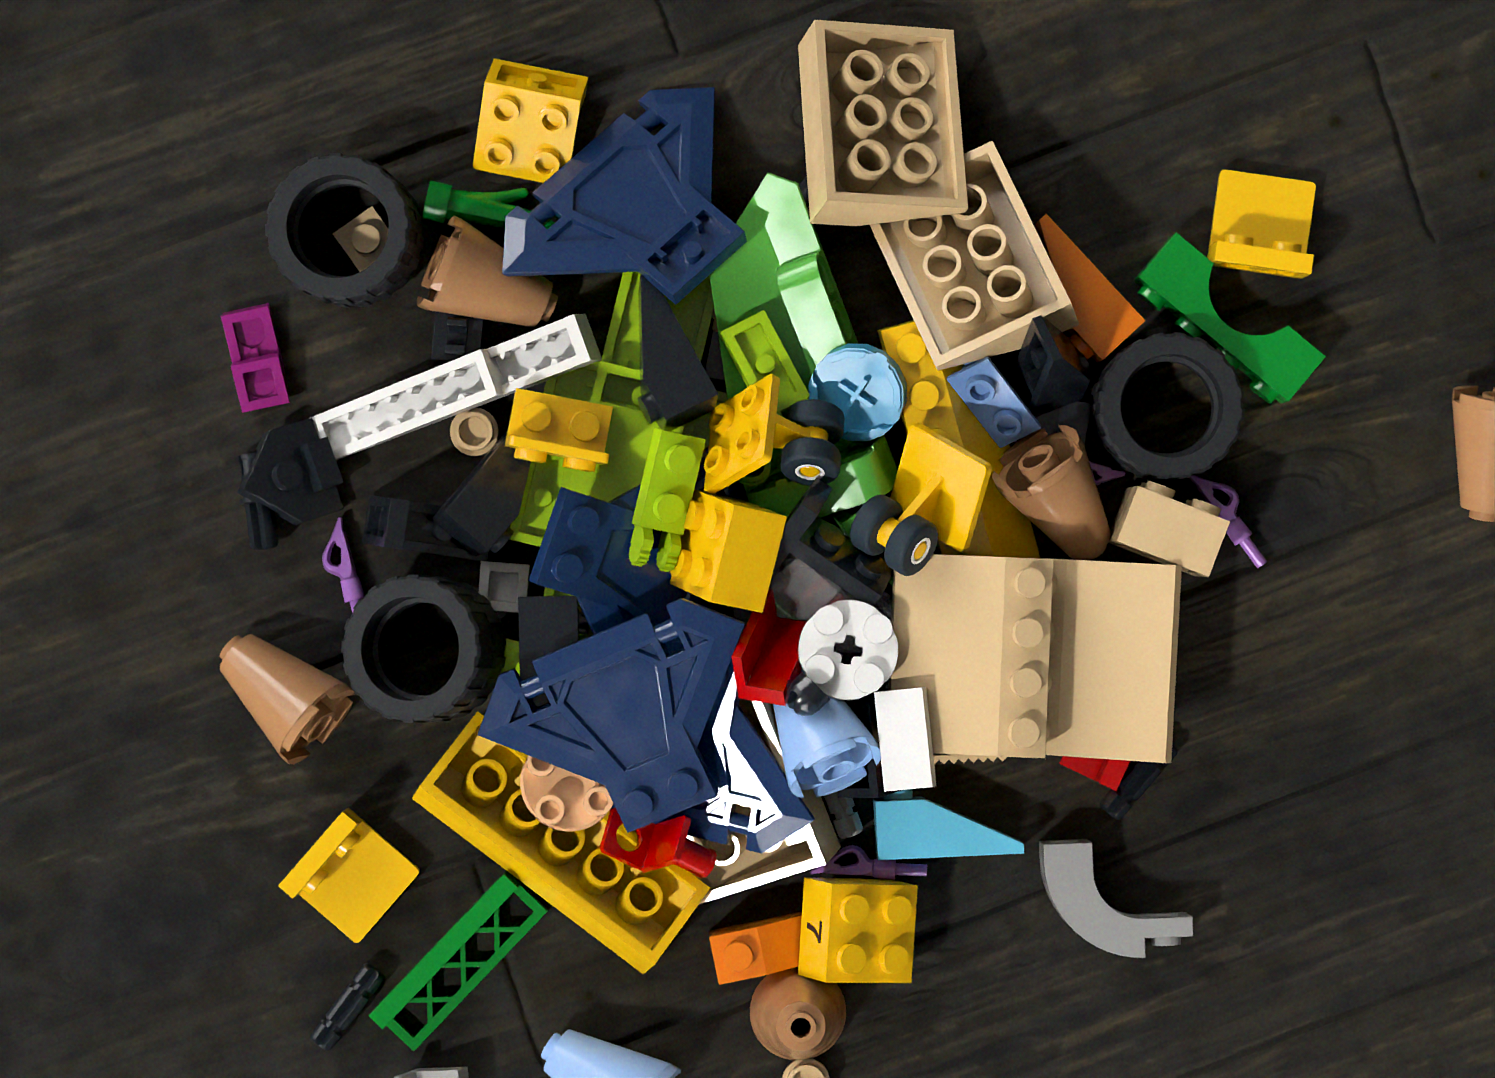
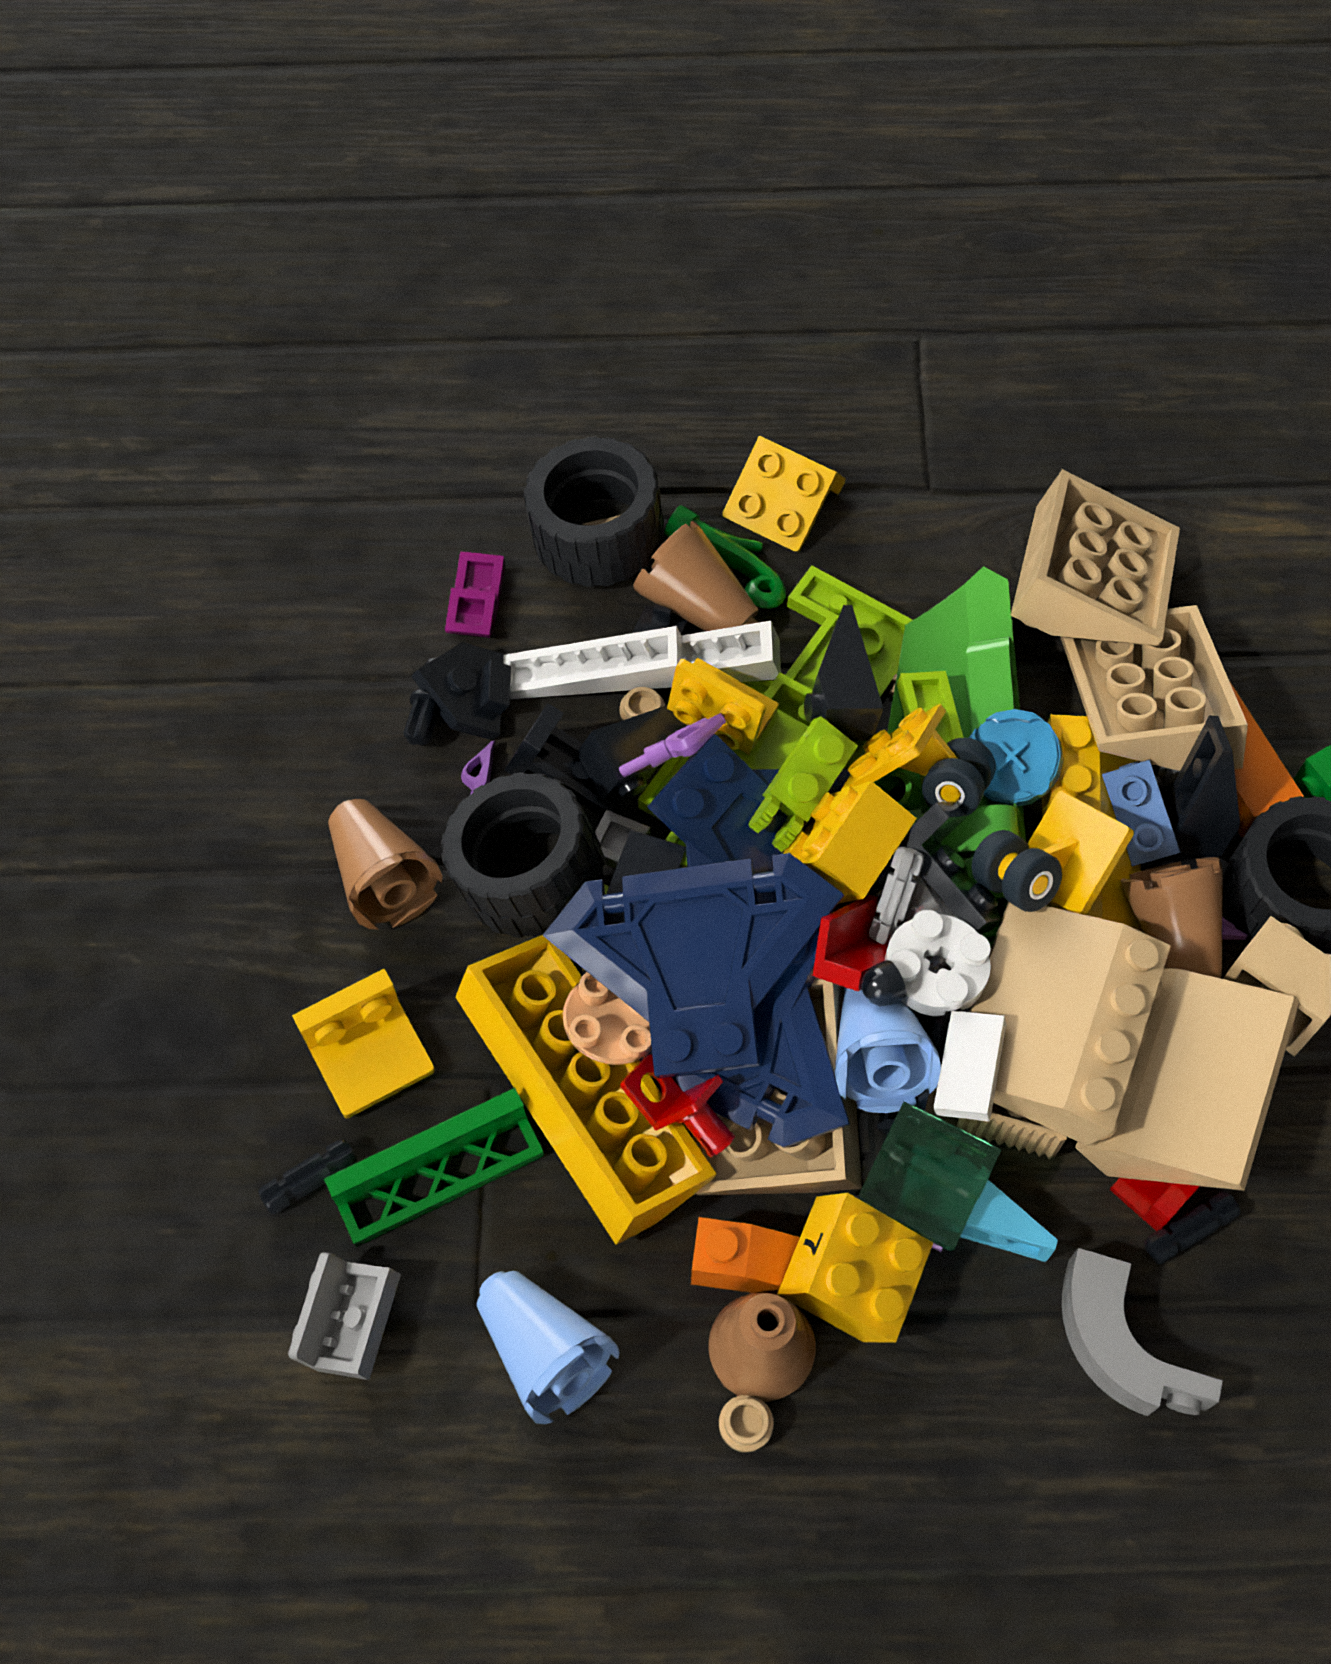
camera: 20 degrees right, 25 degrees down
dark blue plate [502,87,747,305] -> none
none -> medium lavender hand [619,713,726,778]
none -> clear green slope [857,1102,1001,1252]
none -> light grey axle [869,847,925,945]

